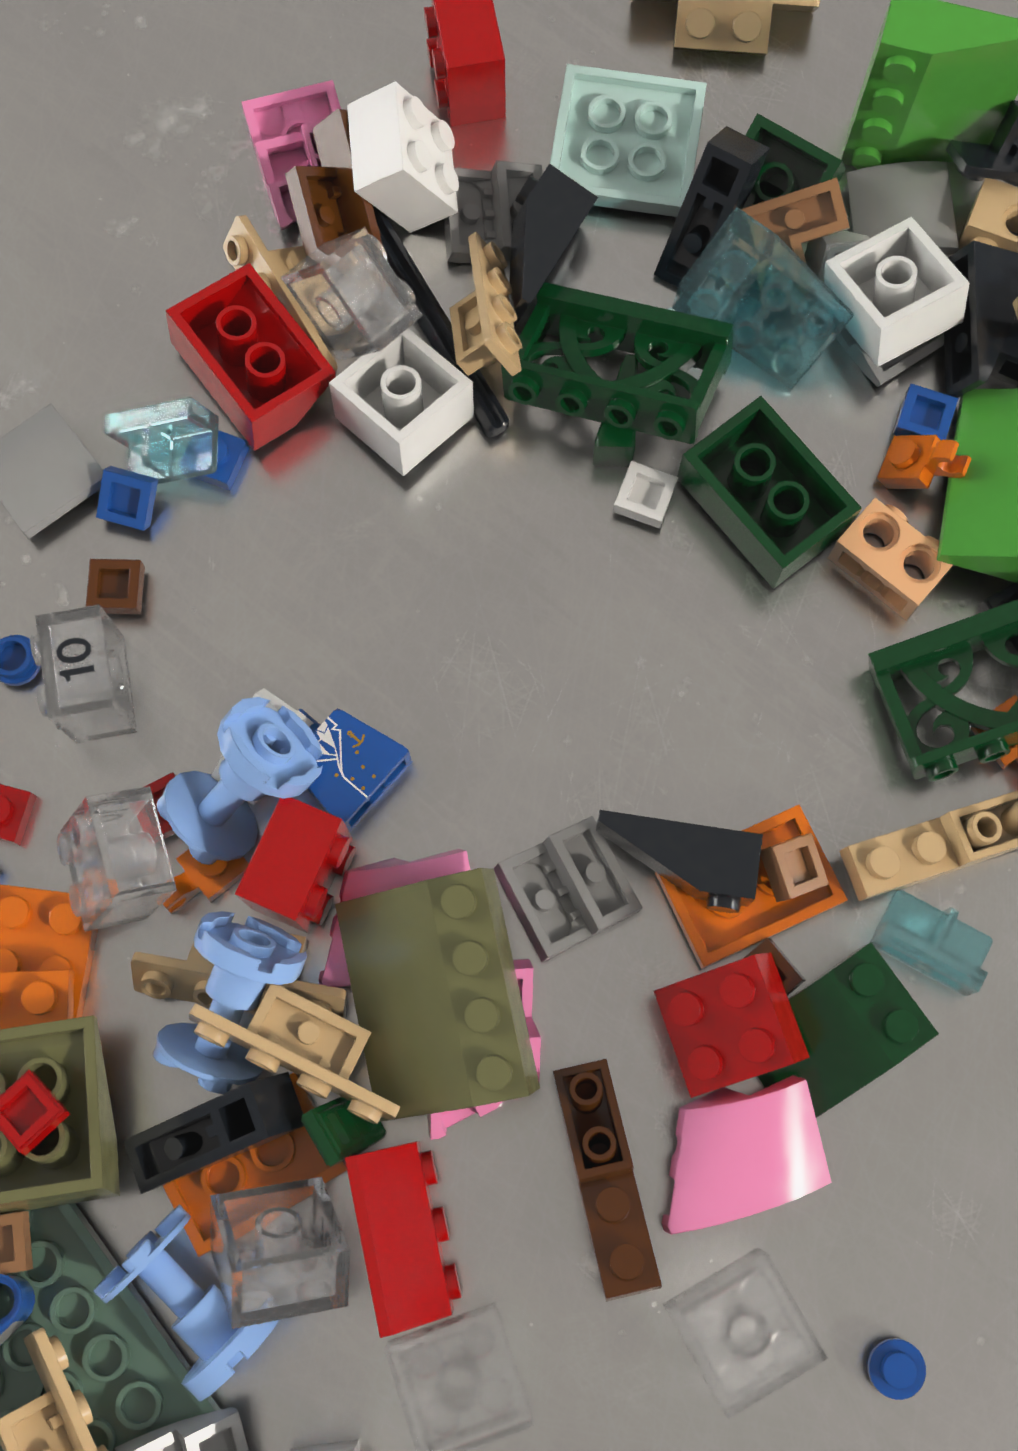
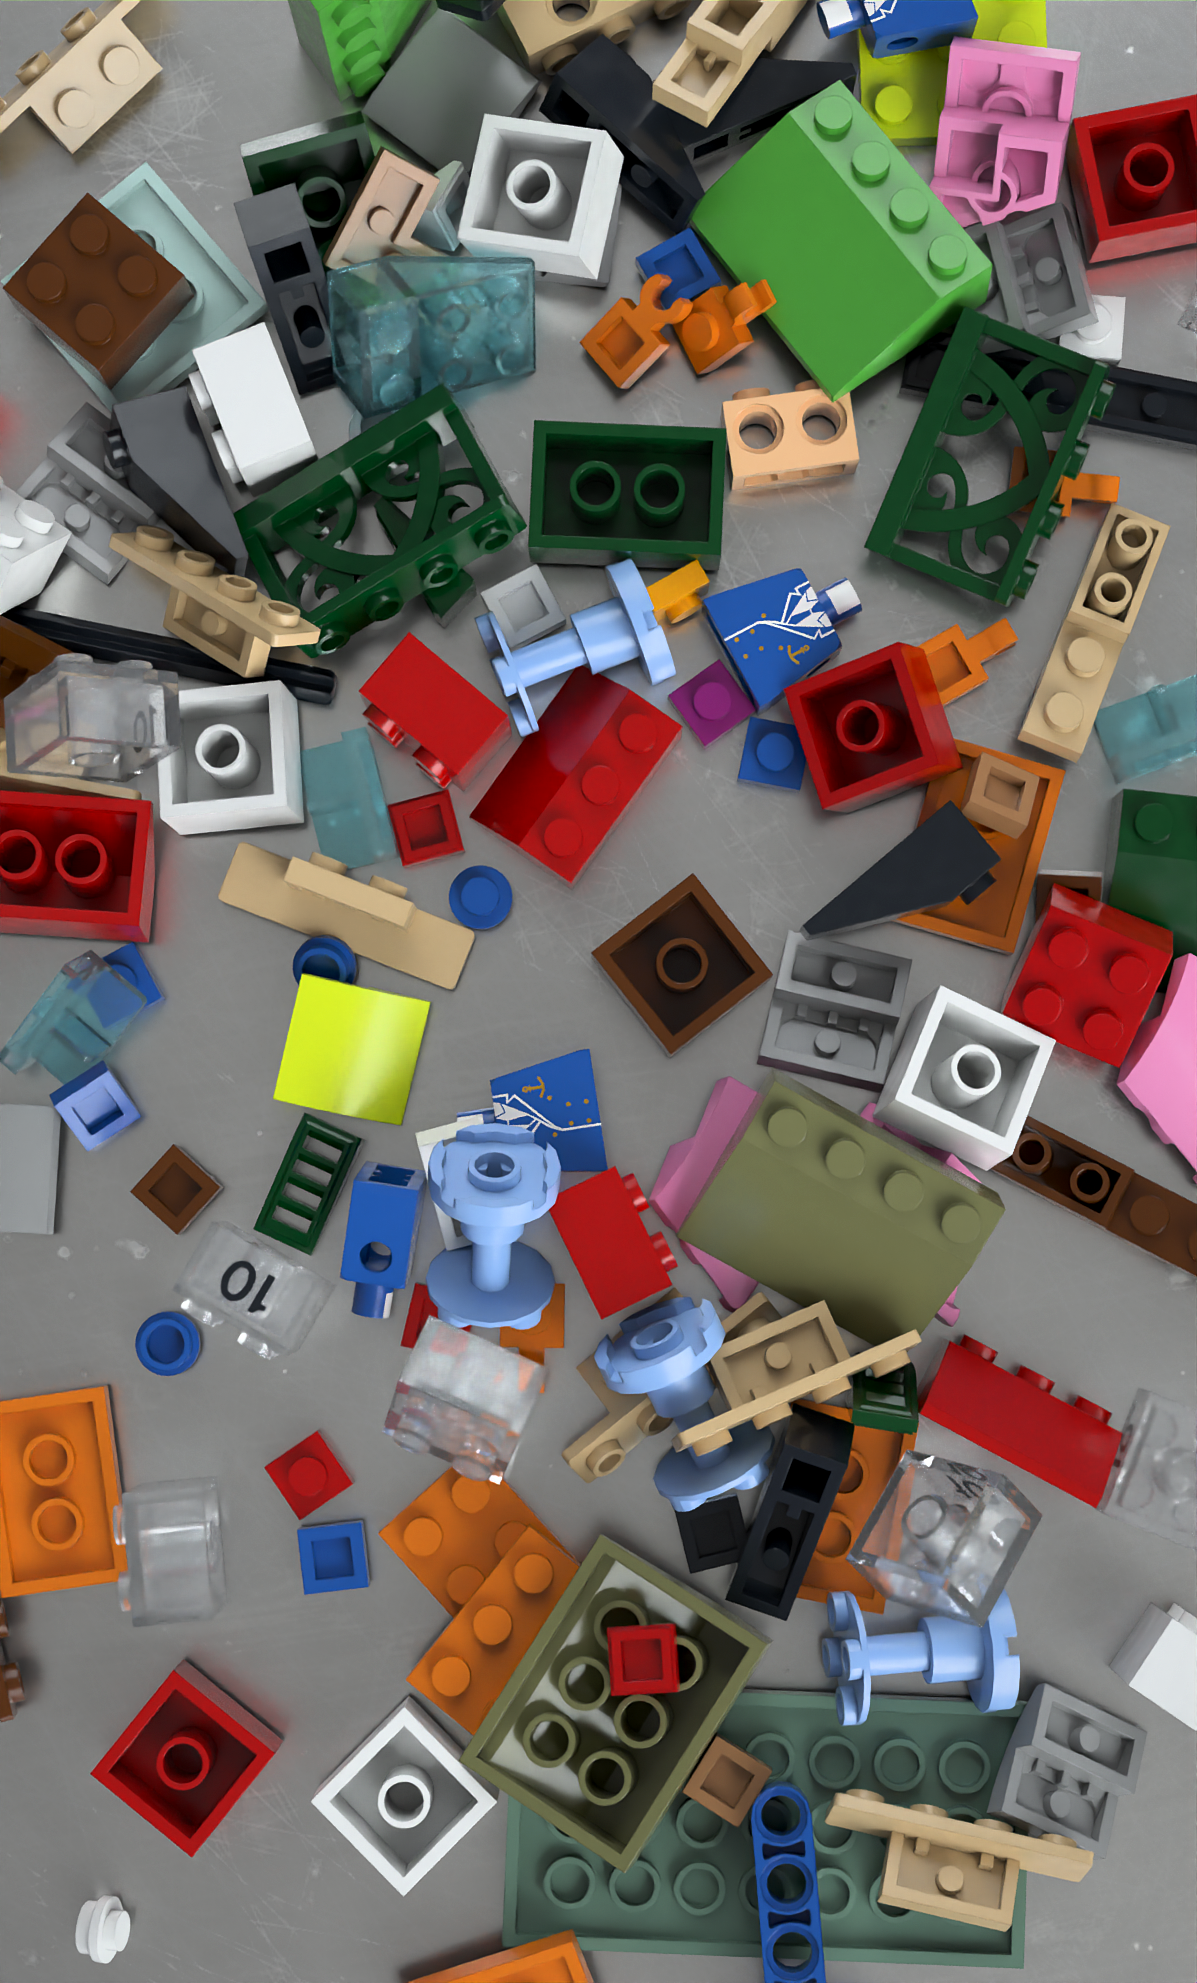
camera: 45 degrees left, 10 degrees up
none -> reddish brown brick [3,192,194,390]
none -> white brick [188,322,319,497]
none -> tan bracket [218,842,475,990]
none -> dark green slope [253,1112,365,1256]
none -> neon yellow slope [273,973,431,1125]
none -> blue plate [293,935,357,985]
none -> clear light blue panel [300,727,400,870]
none -> blue torso [340,1161,428,1319]
none -> red brick [358,632,513,792]
none -> red tile [387,789,465,868]
none -> blue plate [449,865,513,929]
none -> red slope [469,665,683,890]
none -> light blue piece [474,558,676,737]
none -> orange plate [579,274,693,389]
none -> reddish brown brick [591,873,773,1058]
none -> light orange plate [646,559,710,623]
none -> magenta plate [668,659,756,750]
none -> black plate [674,1493,747,1574]
none -> blue torso [701,568,862,716]
none -> blue plate [737,716,806,794]
none -> red brick [784,642,963,813]
none -> white brick [872,985,1056,1171]
none -> orange plate [917,618,1019,707]

